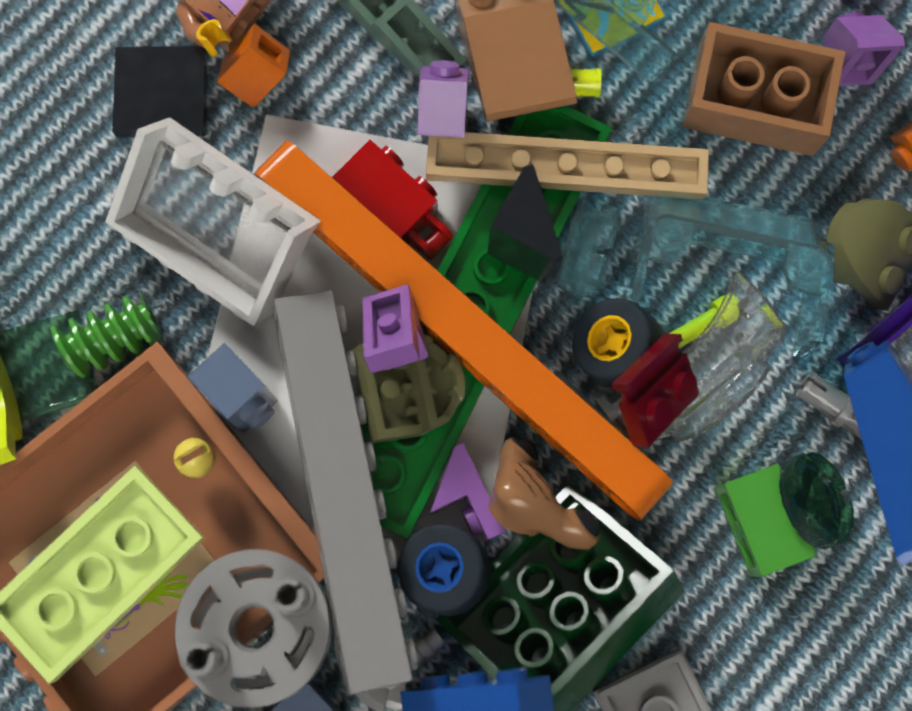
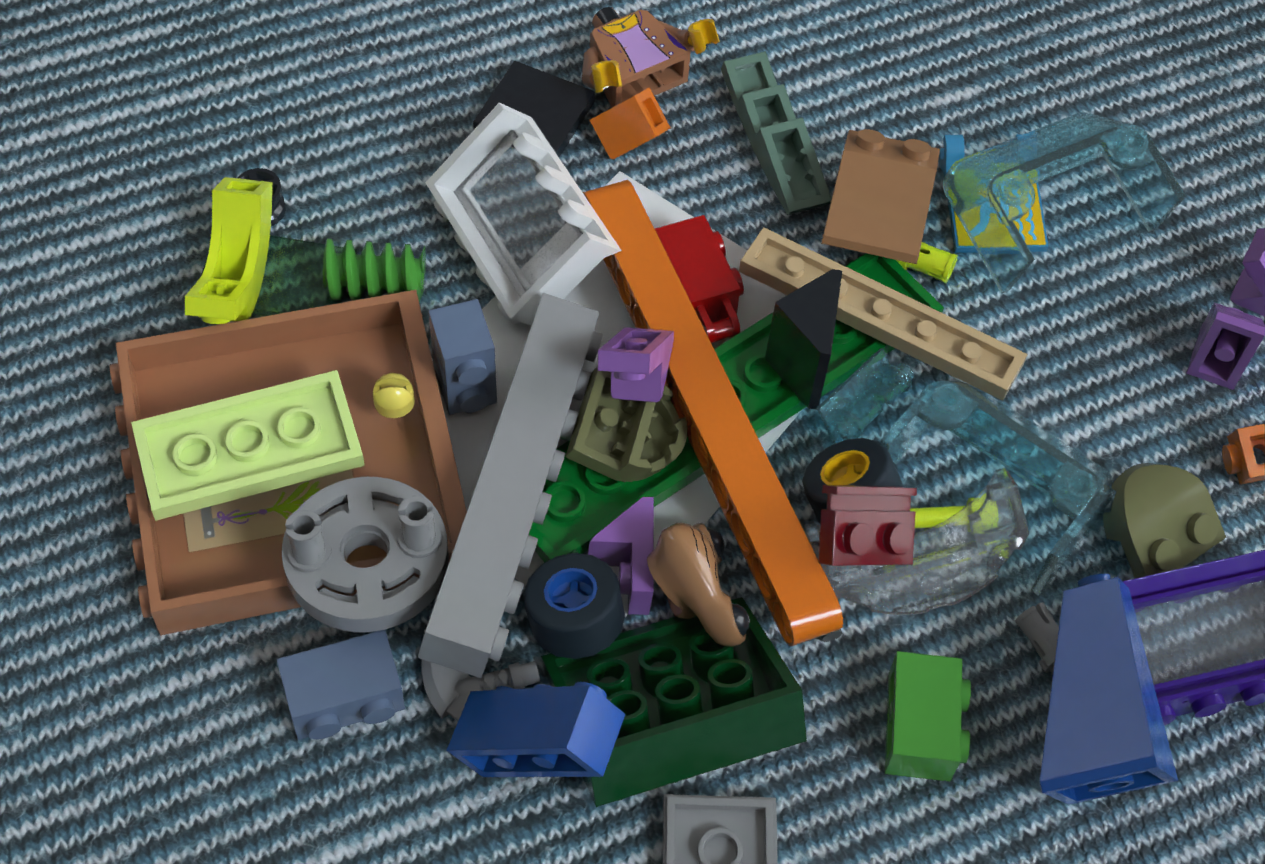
camera: 25 degrees right, 20 degrees down
medium lavender slope [417,60,468,138] -> none
medium nougat brick [681,22,845,156] -> none
clear green tile [779,452,854,549] -> none

